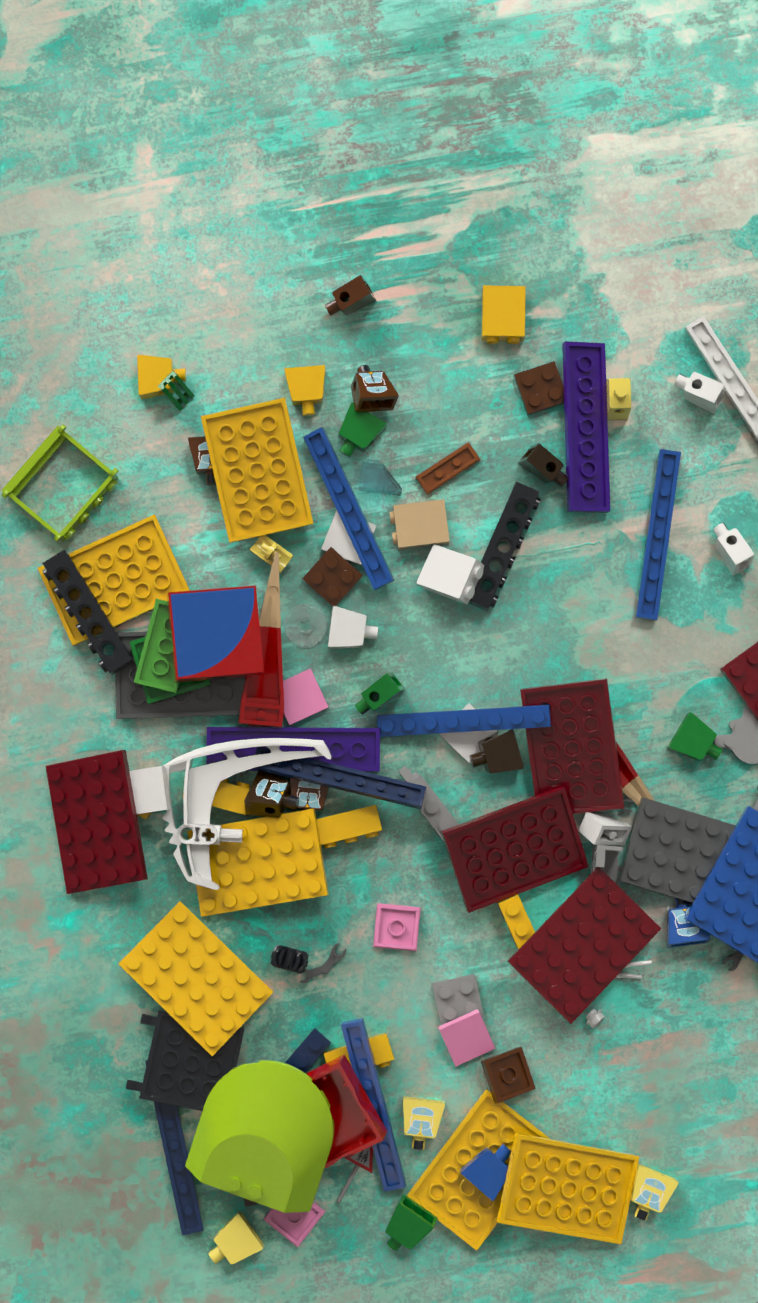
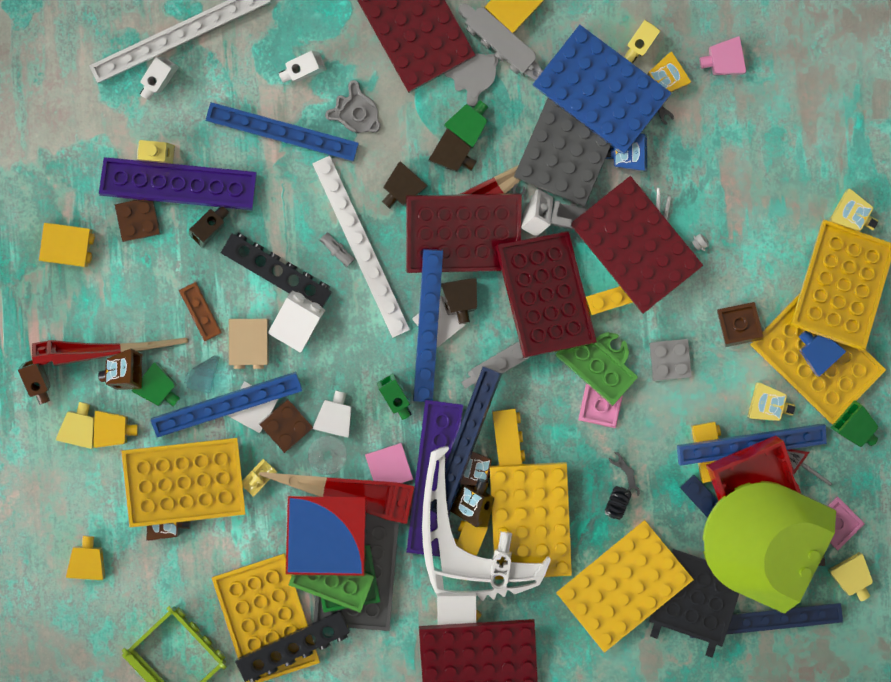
camera: 80 degrees left, 5 degrees up
green tile [158,371,195,411] -> none
bright pink tile [438,1009,495,1066] -> none
none -> red plate [32,338,188,366]
none -> light yellow torso [56,402,95,449]
none -> white plate [313,156,410,338]
none -> light grey pin [319,232,354,267]
none -> light grey tile [325,80,380,133]
none -> dark brown torso [381,161,428,209]
none -> dark brown torso [428,129,477,172]
none -> bright green plate [555,332,638,406]

